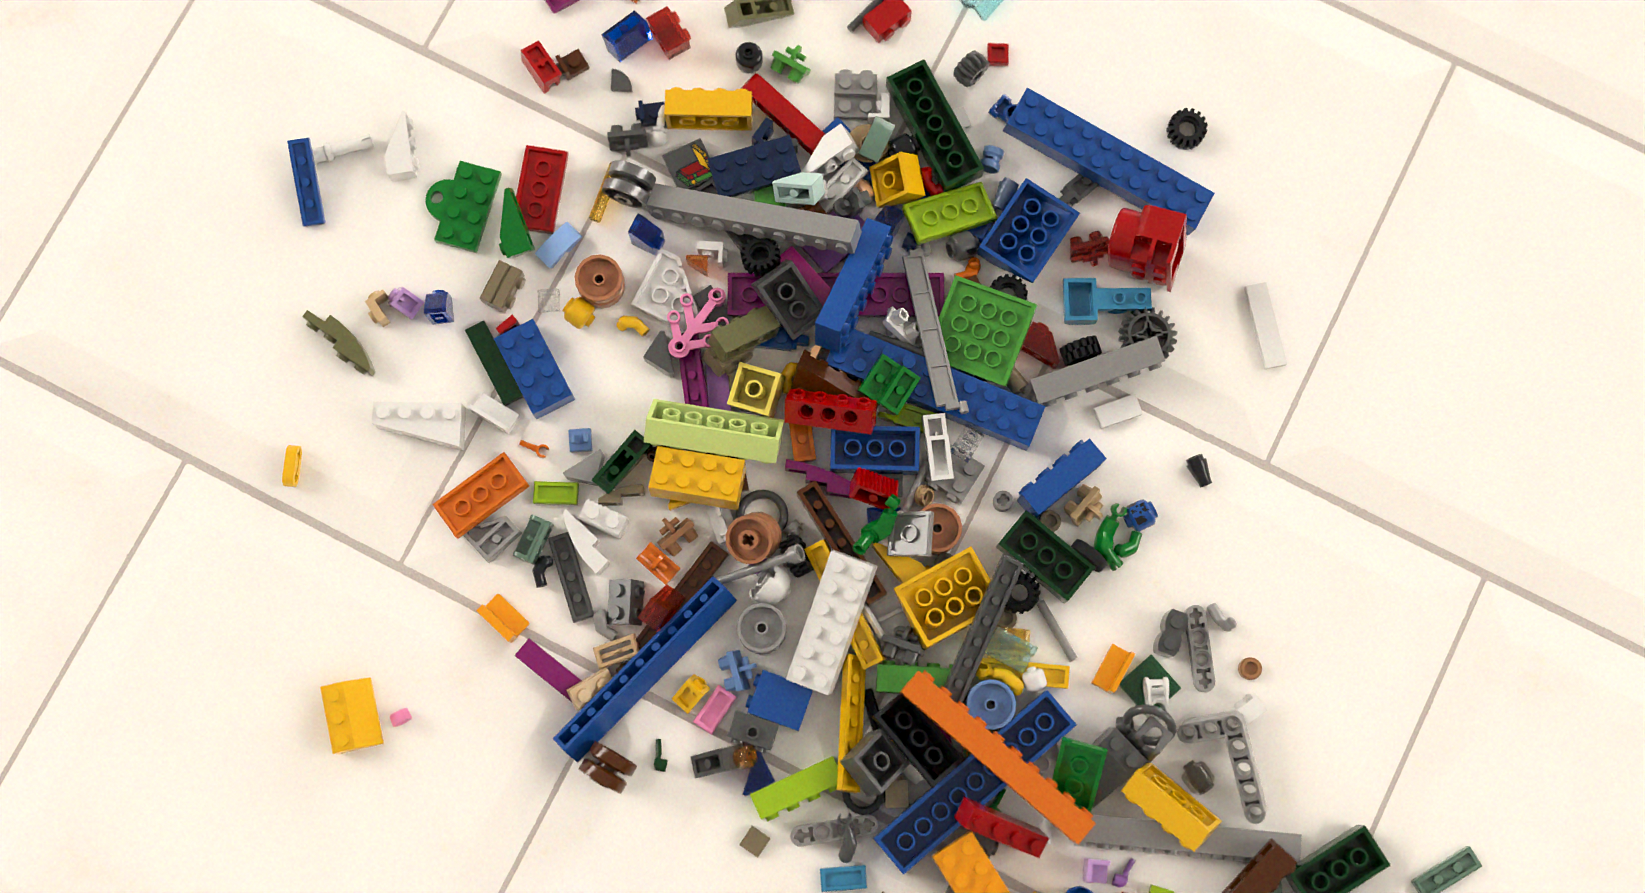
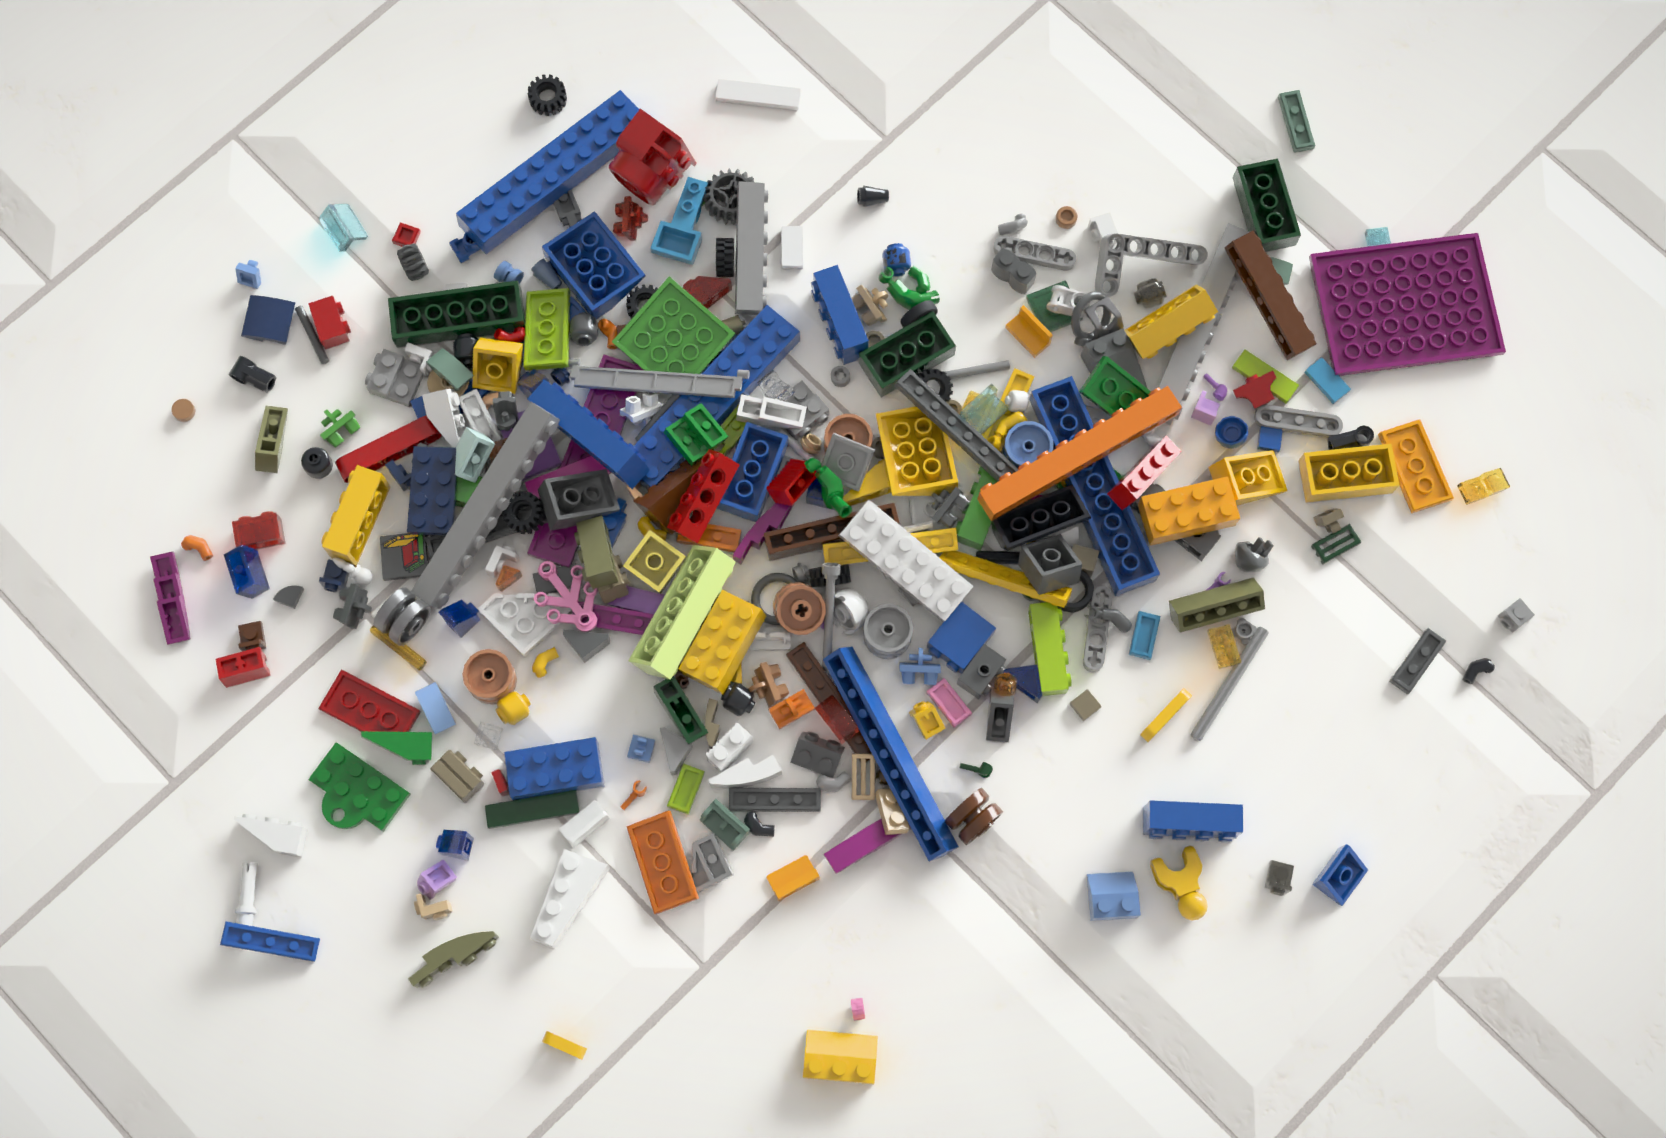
camera: 70 degrees left, 5 degrees down
none -> black head [720,682,756,716]

